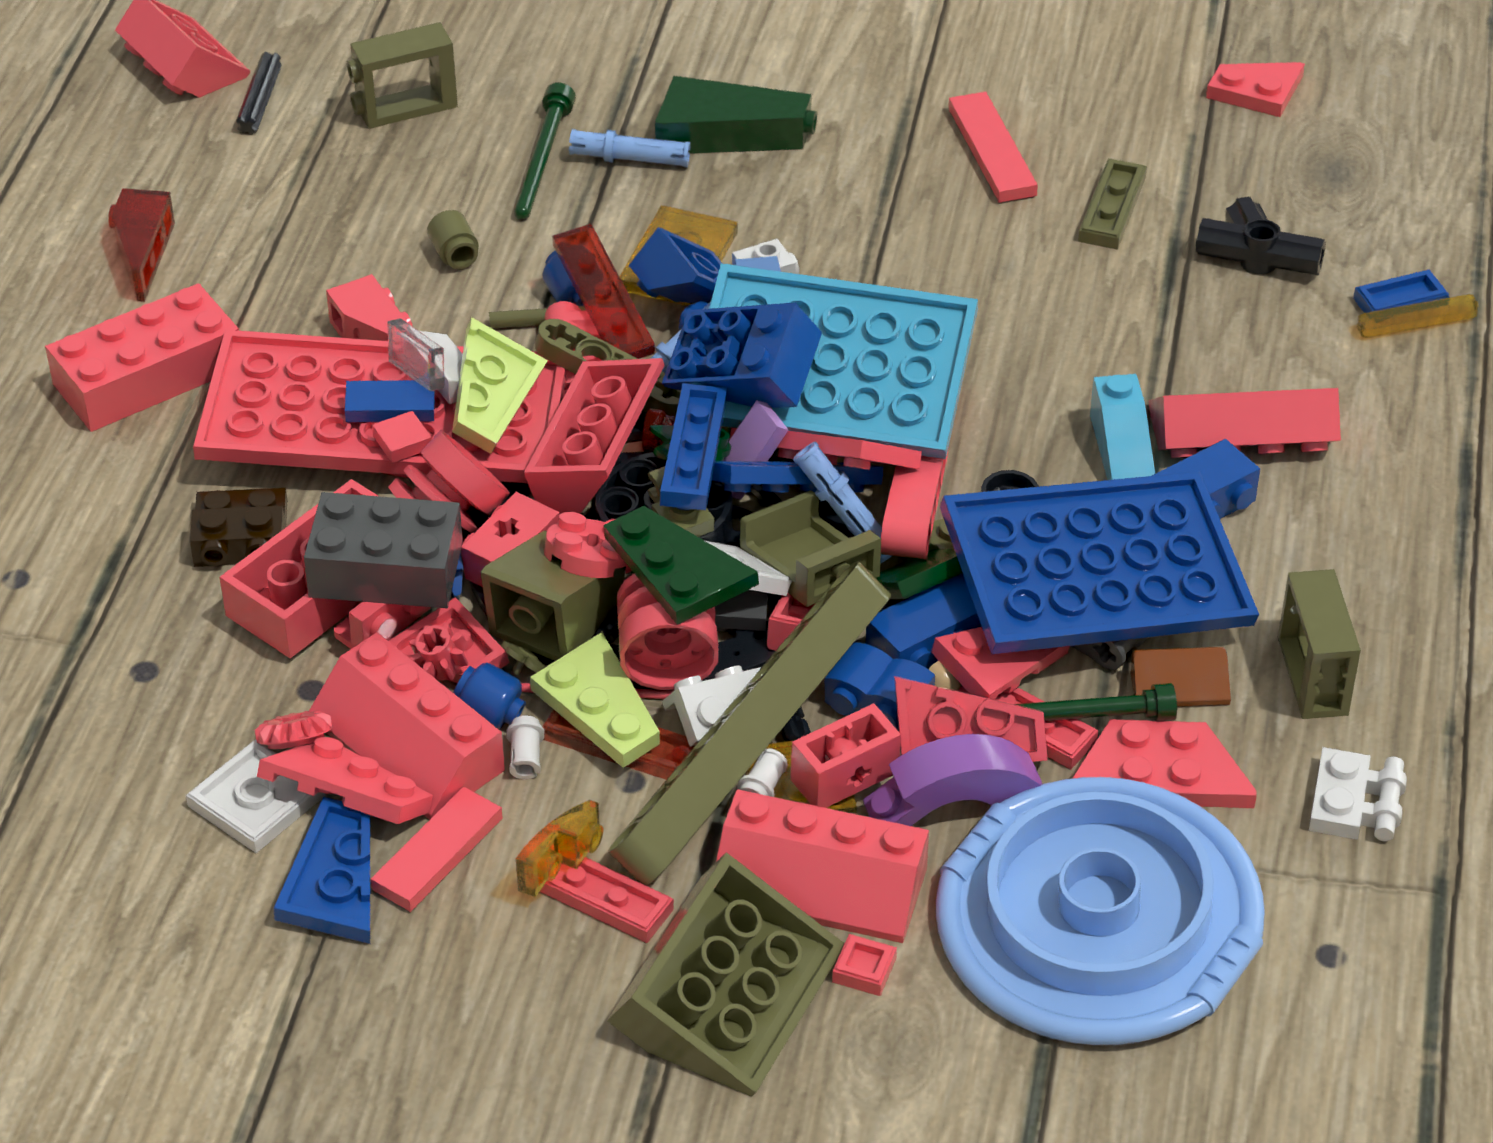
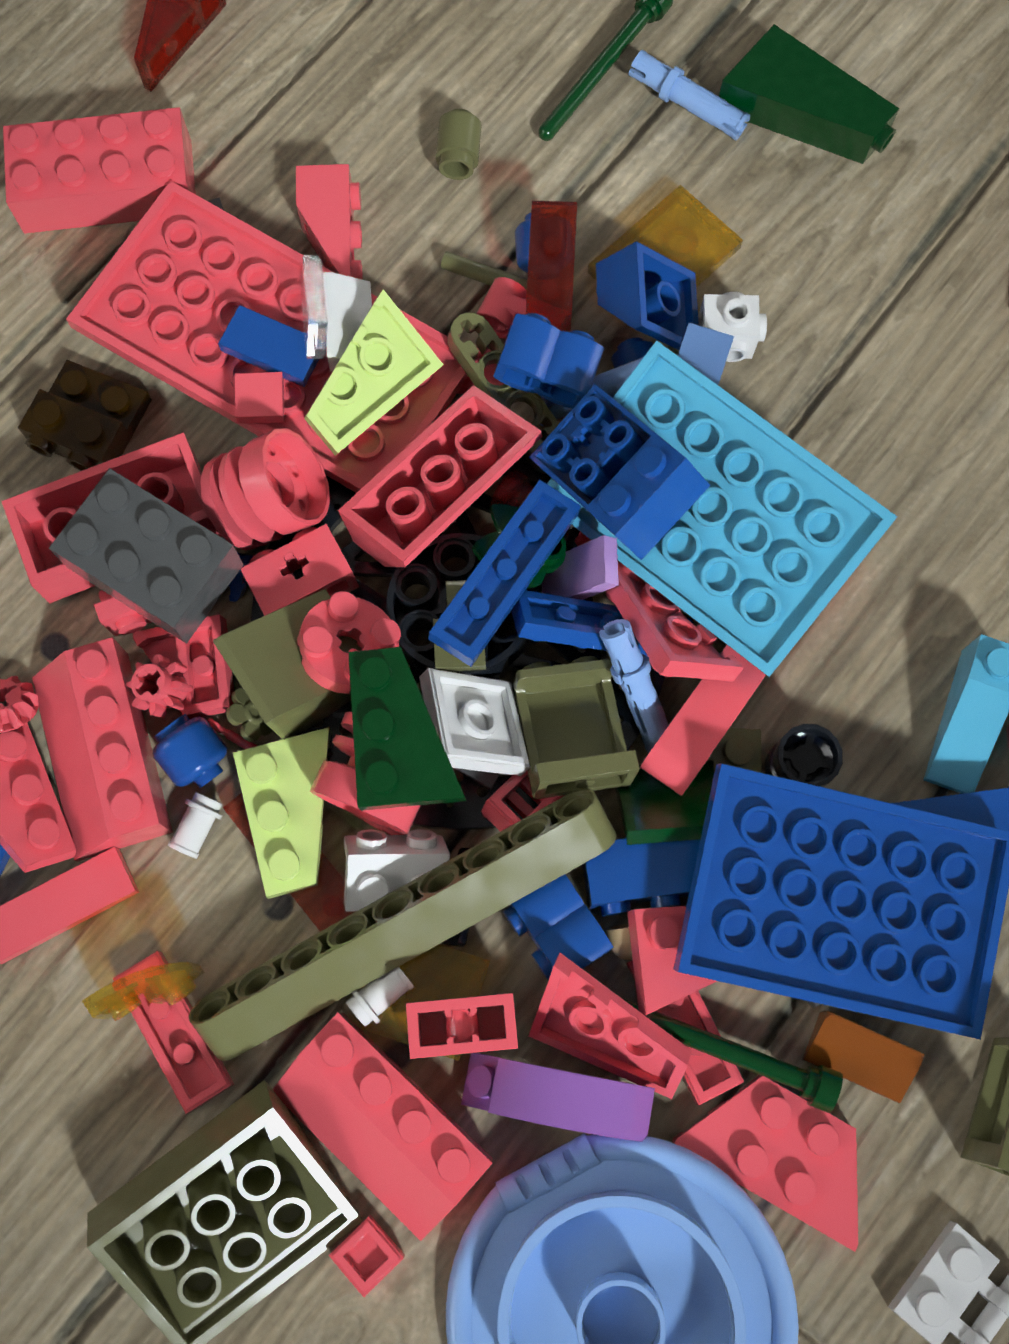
camera: 25 degrees right, 30 degrees up
none -> blue brick [493,313,604,409]

